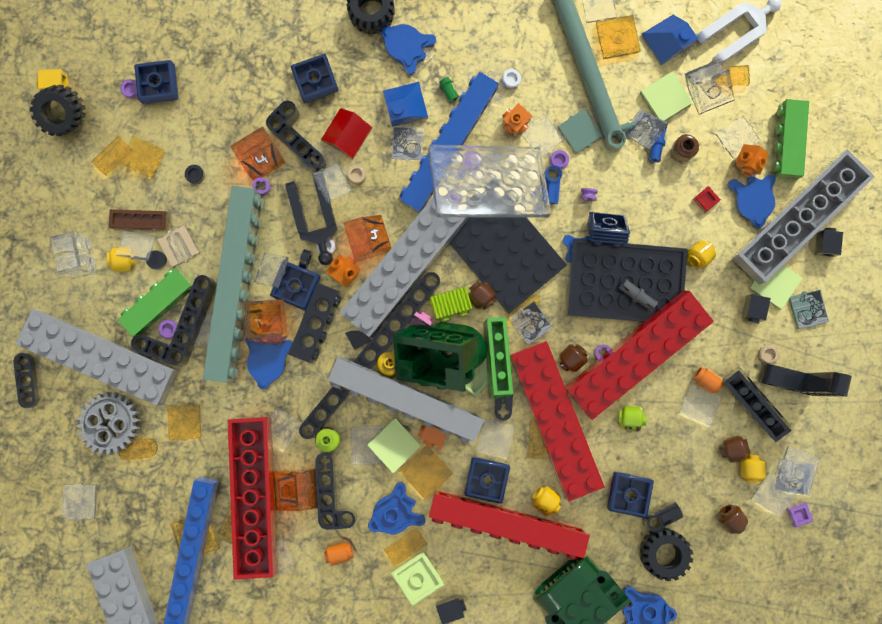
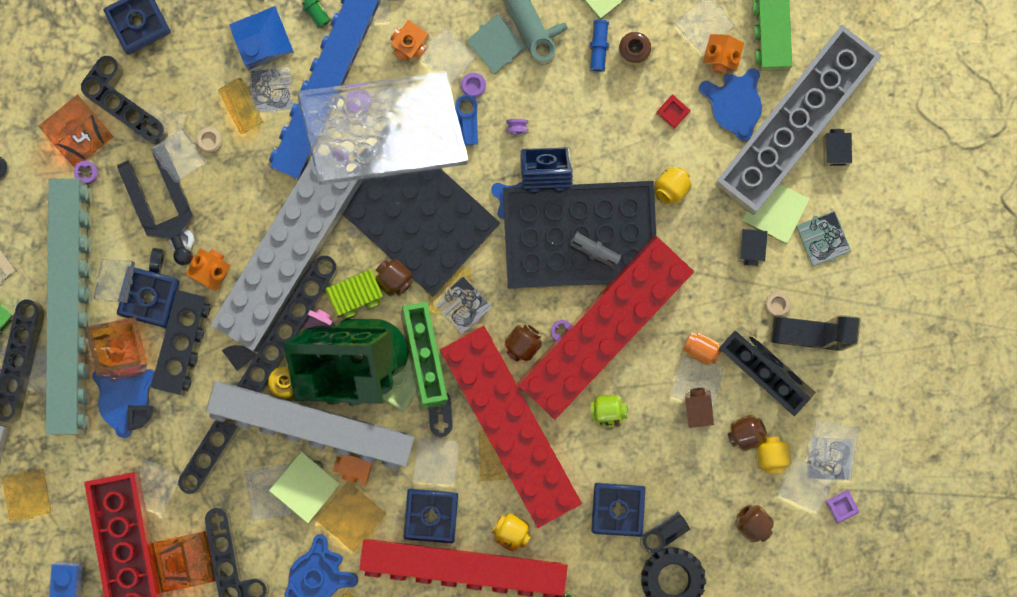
camera: 10 degrees left, 0 degrees up
lime head [315,427,341,452] -> none
red slope [321,108,372,159] -> none
clear orange slope [343,215,391,262] -> none
clear piece [624,109,668,149] -> none
none -> black tile [127,405,155,431]
none -> clear yellow tile [218,78,264,134]
none -> reddish brown brick [685,387,714,428]

